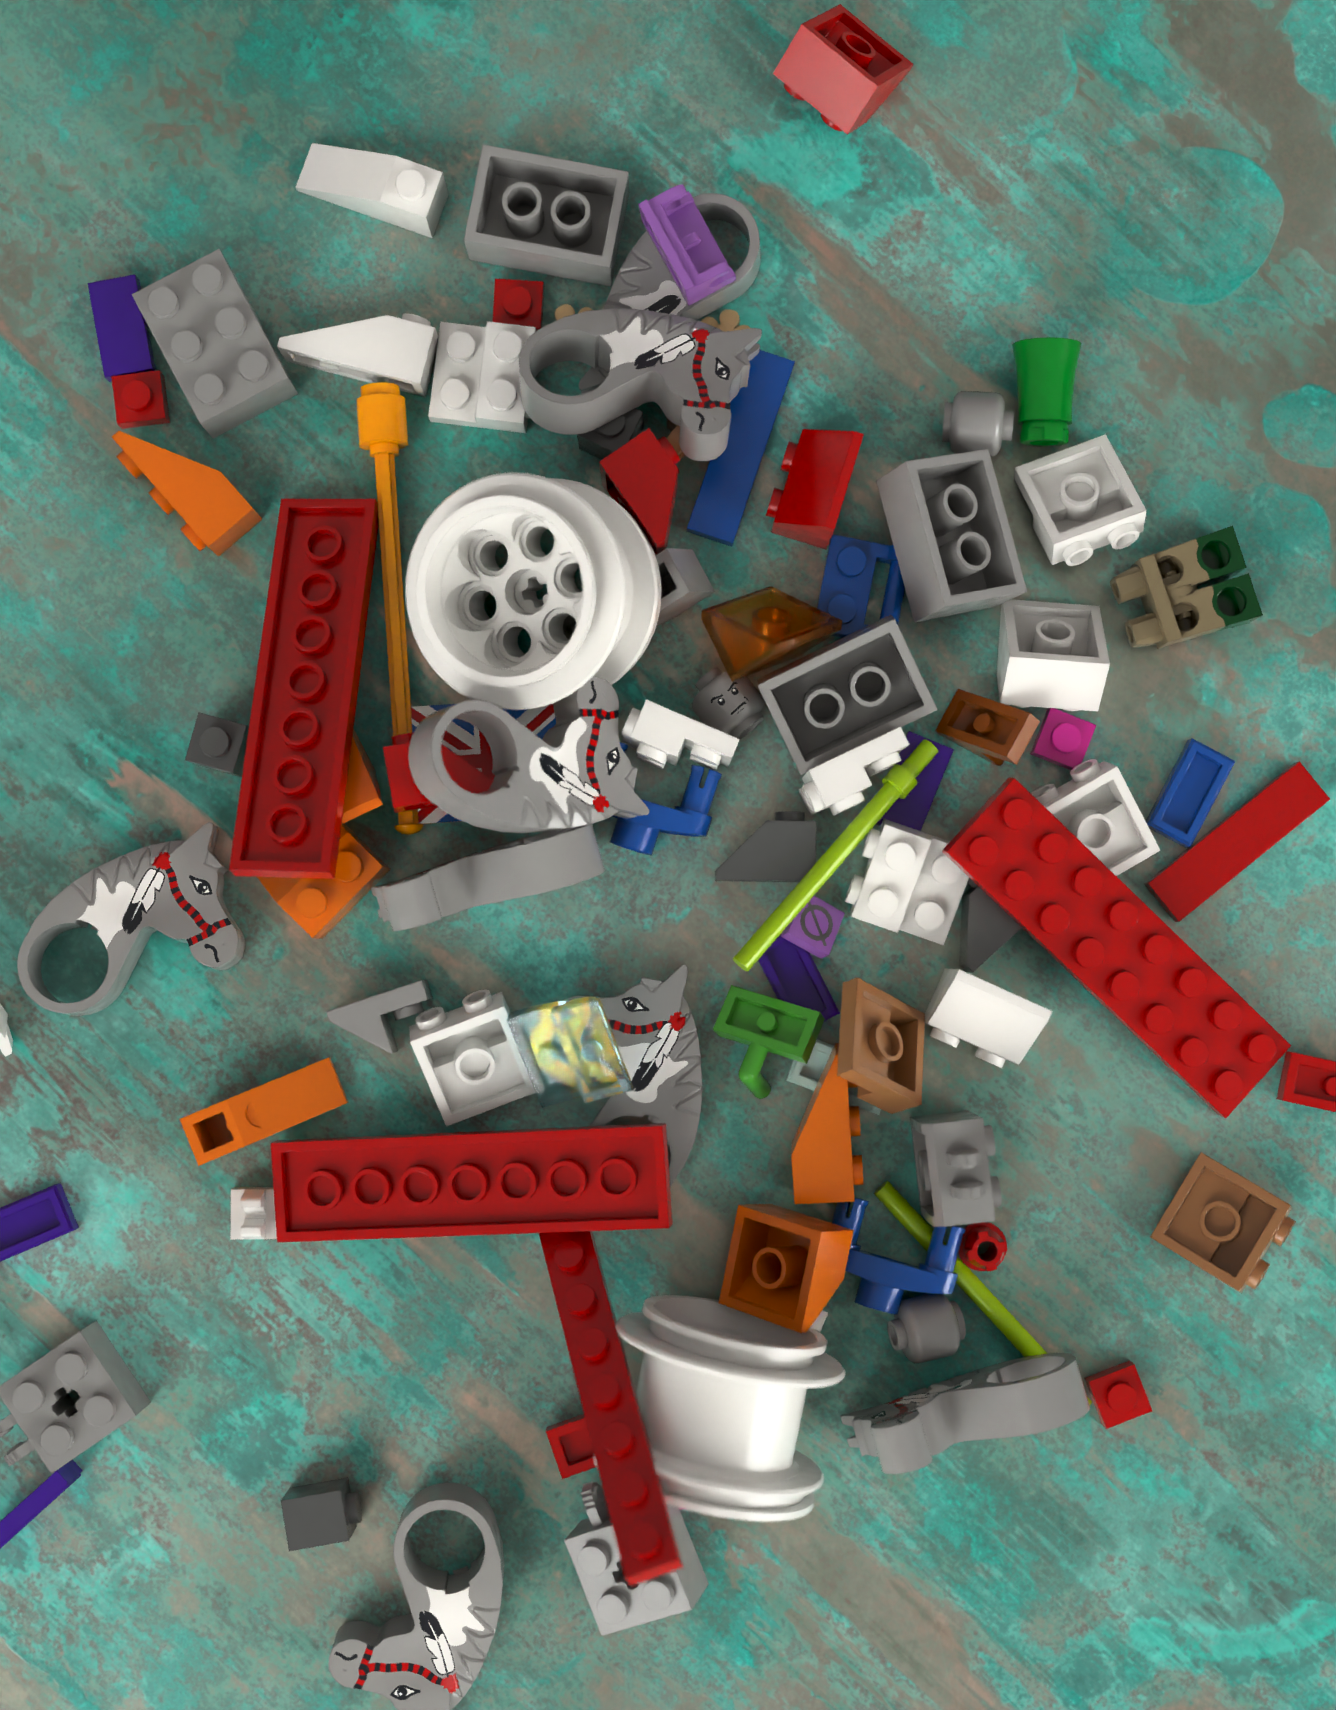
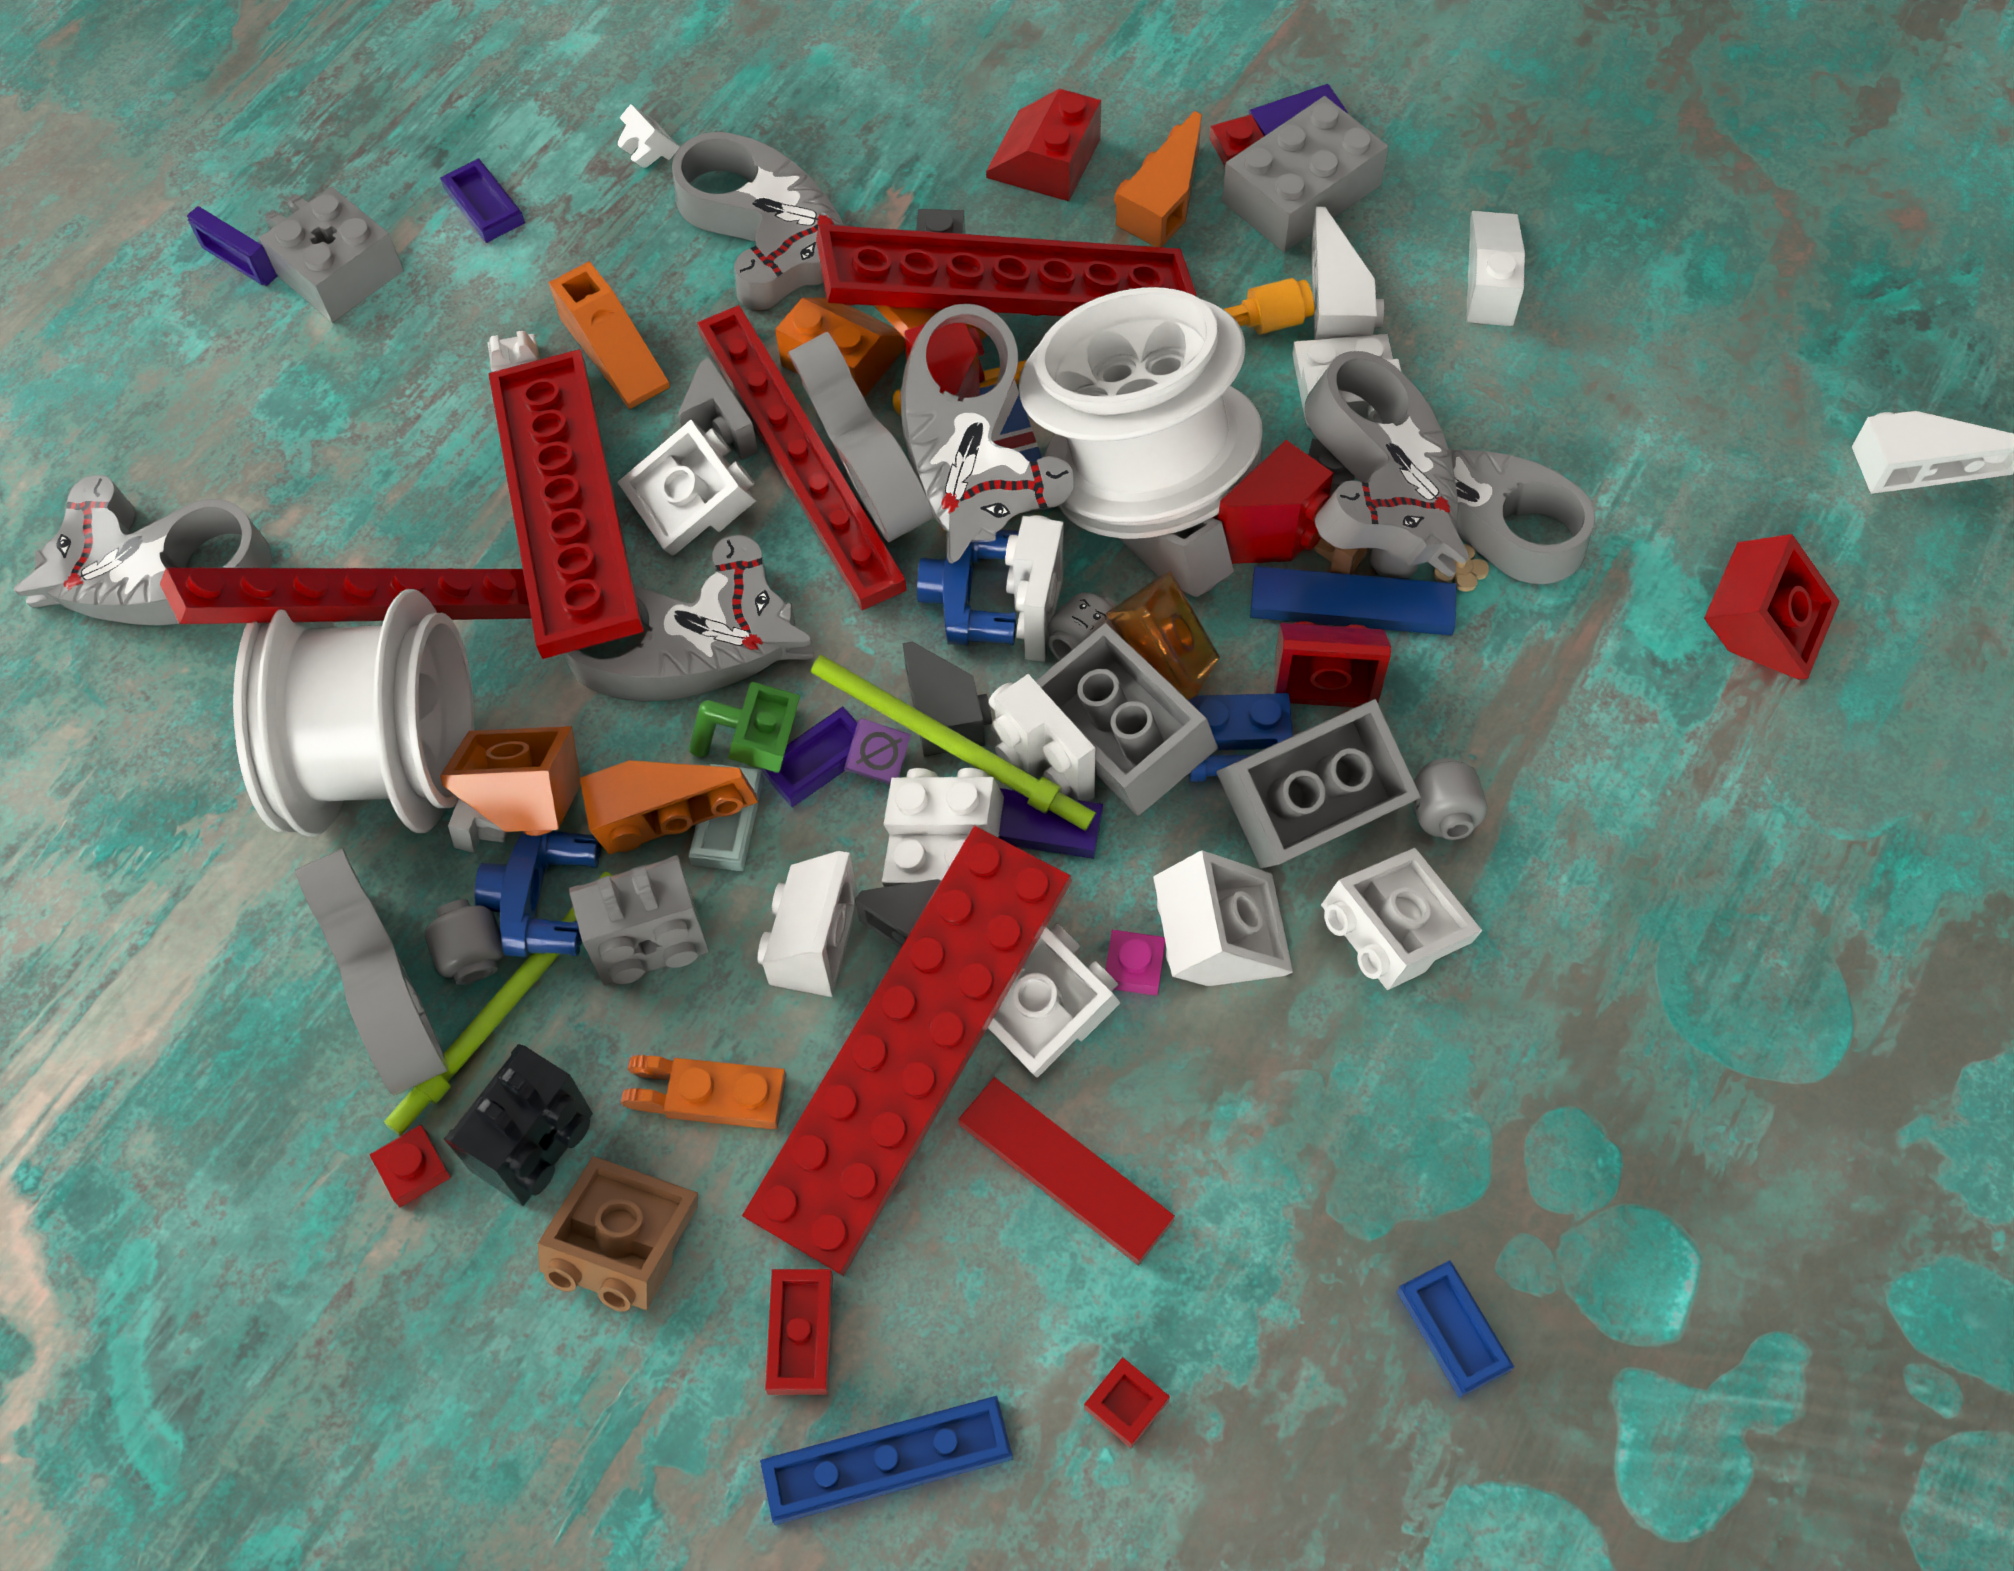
camera: 85 degrees right, 25 degrees down
dark grey brick [281,1477,362,1551] -> none
light grey brick [464,144,629,287] -> none
red plate [492,278,545,331] -> none
clear light blue slope [507,996,633,1108] -> none
light grey hinge [564,1481,709,1636] -> none
medium lavender hinge [638,184,736,306] -> none
medium nougat plate [837,977,925,1114] -> none
dark orange slope [935,689,1040,766] -> none
red hose [958,1222,1007,1271] -> none
green plant [1012,337,1082,447] -> none
dark tan hips [1110,525,1263,649] -> none
blue tile [1146,738,1235,848] -> none
none -> black hinge [444,1044,593,1206]
none -> orange hinge [621,1055,787,1129]
none -> red plate [697,305,907,611]
none -> red slope [986,88,1101,201]

